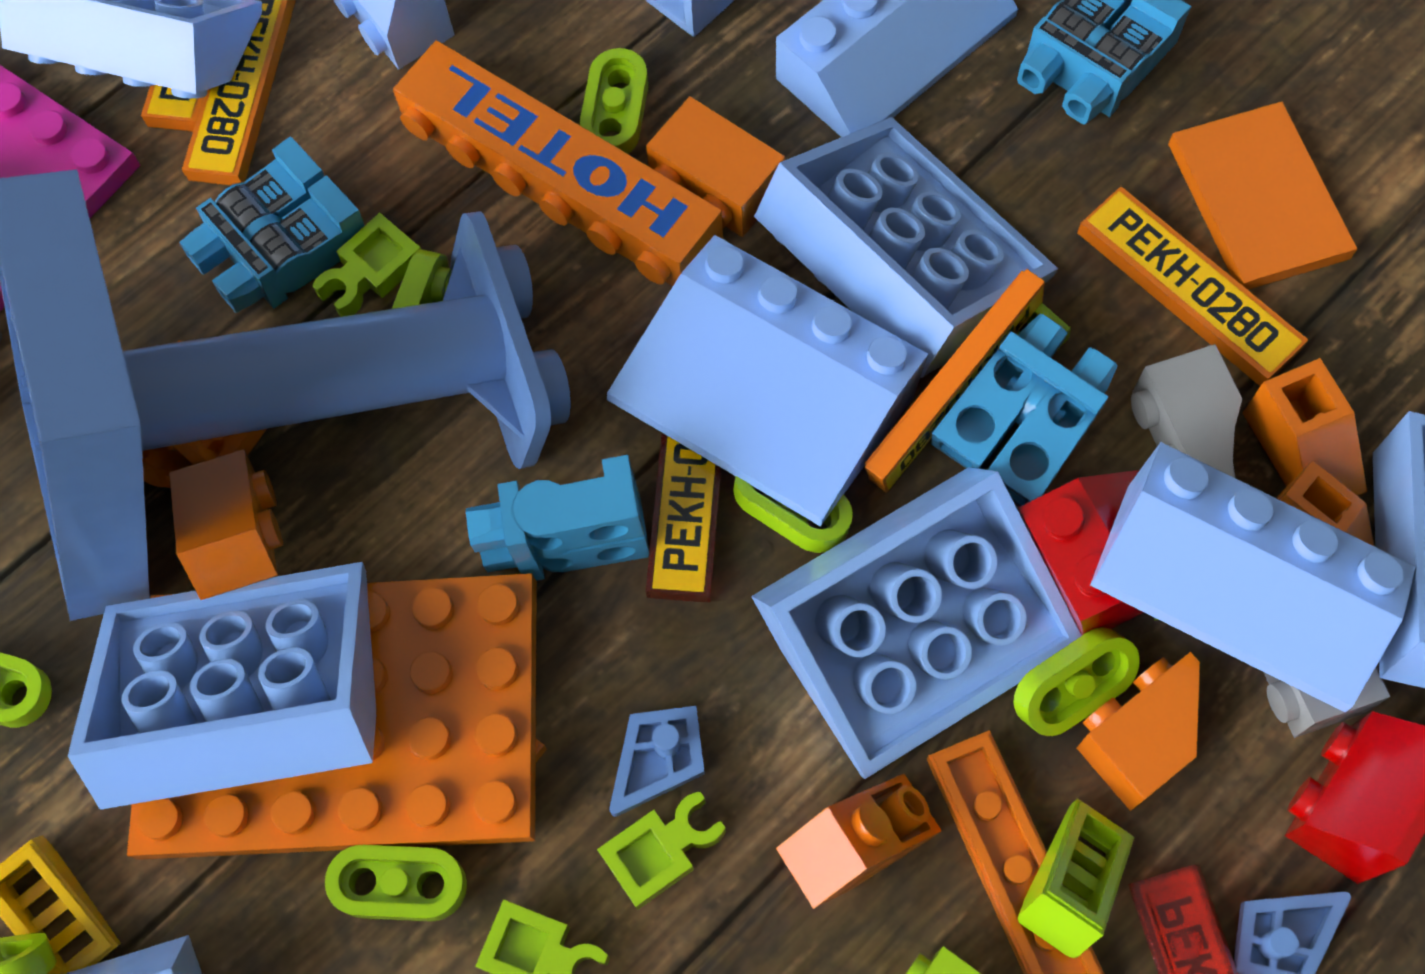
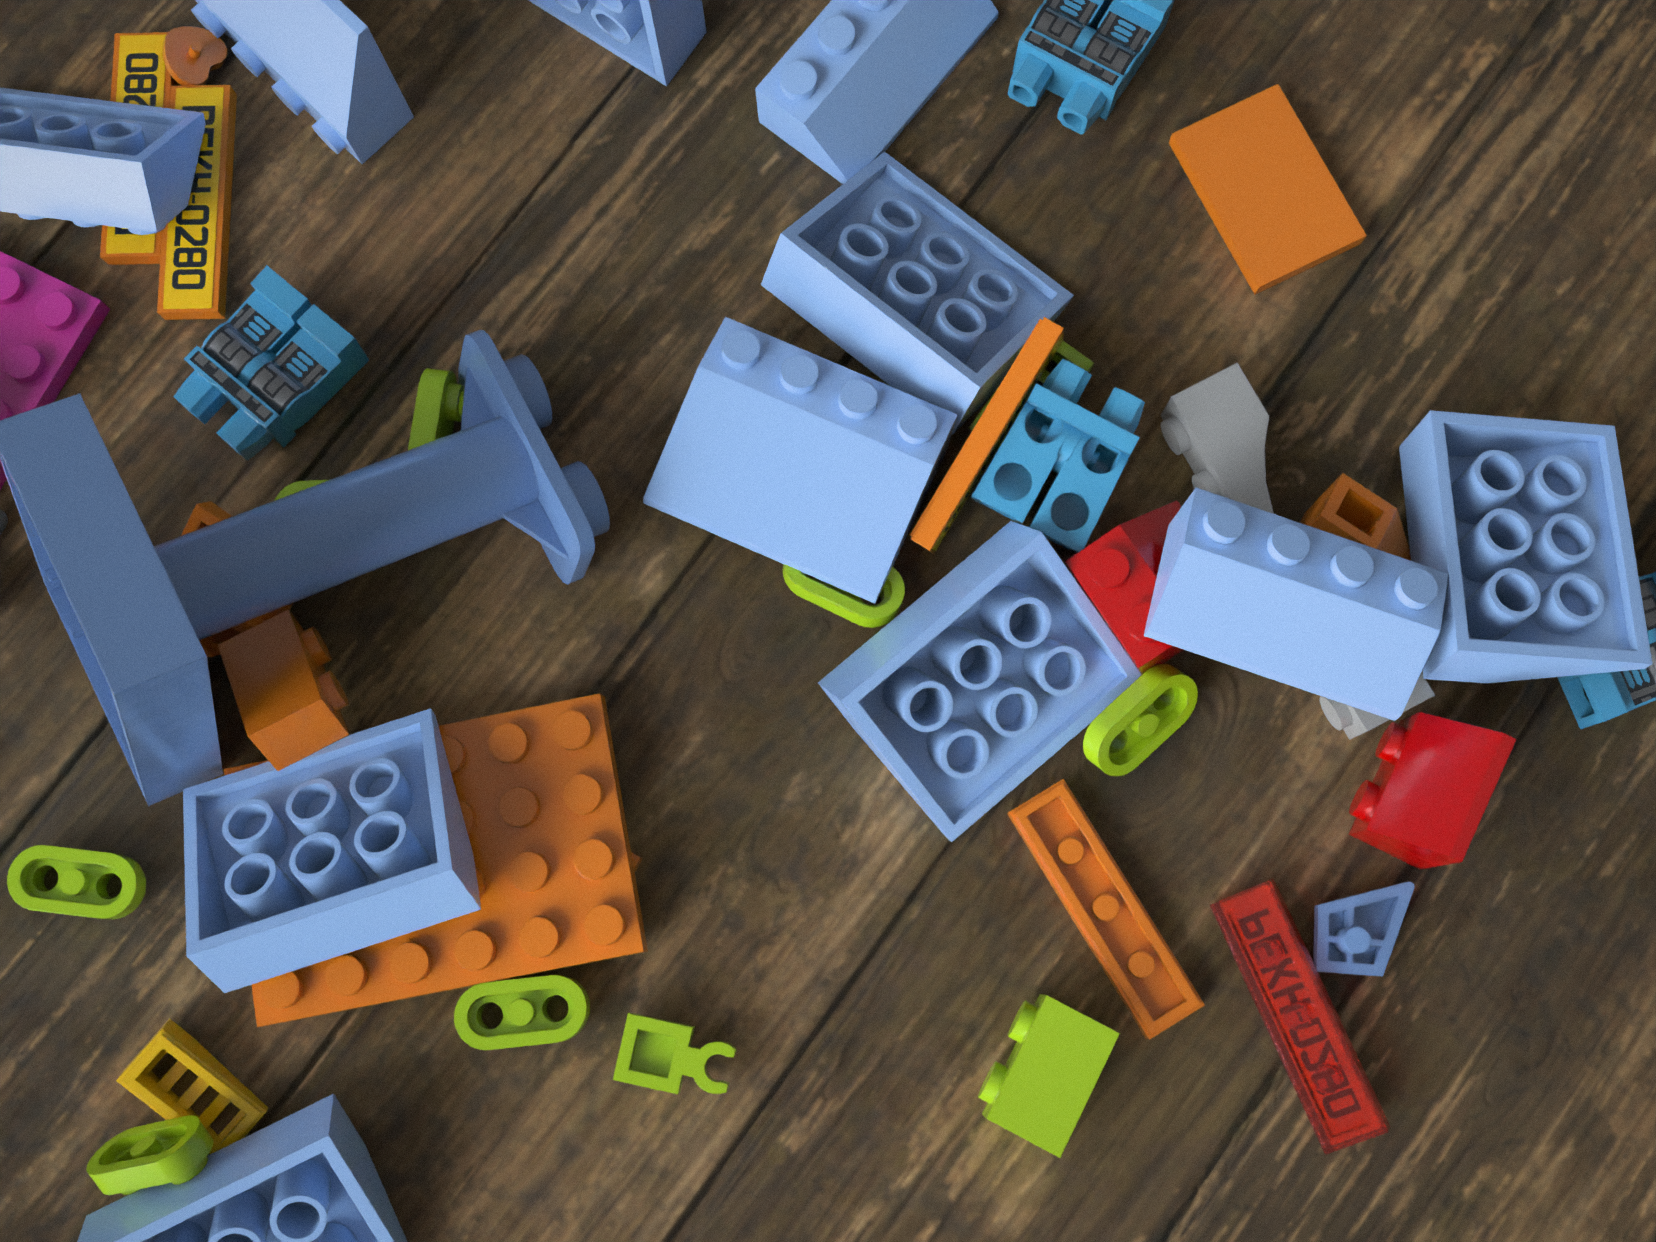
camera: 10 degrees left, 10 degrees up
lime plate [313,212,421,317] -> none
orange brick [393,40,723,286] -> none
dark azure hips [466,454,651,581] -> none
lime plate [580,48,648,154] -> none
lime plate [597,792,726,910] -> none
medium blue piece [609,706,705,817] -> none
tile [645,433,722,603] -> none
orange brick [646,96,785,237] -> none
orange slope [776,774,942,909] -> none
lime slope [1018,798,1134,958] -> none
tile [1077,186,1308,386] -> none
orange slope [1077,652,1200,812] -> none
orange slope [1243,358,1367,498] -> none

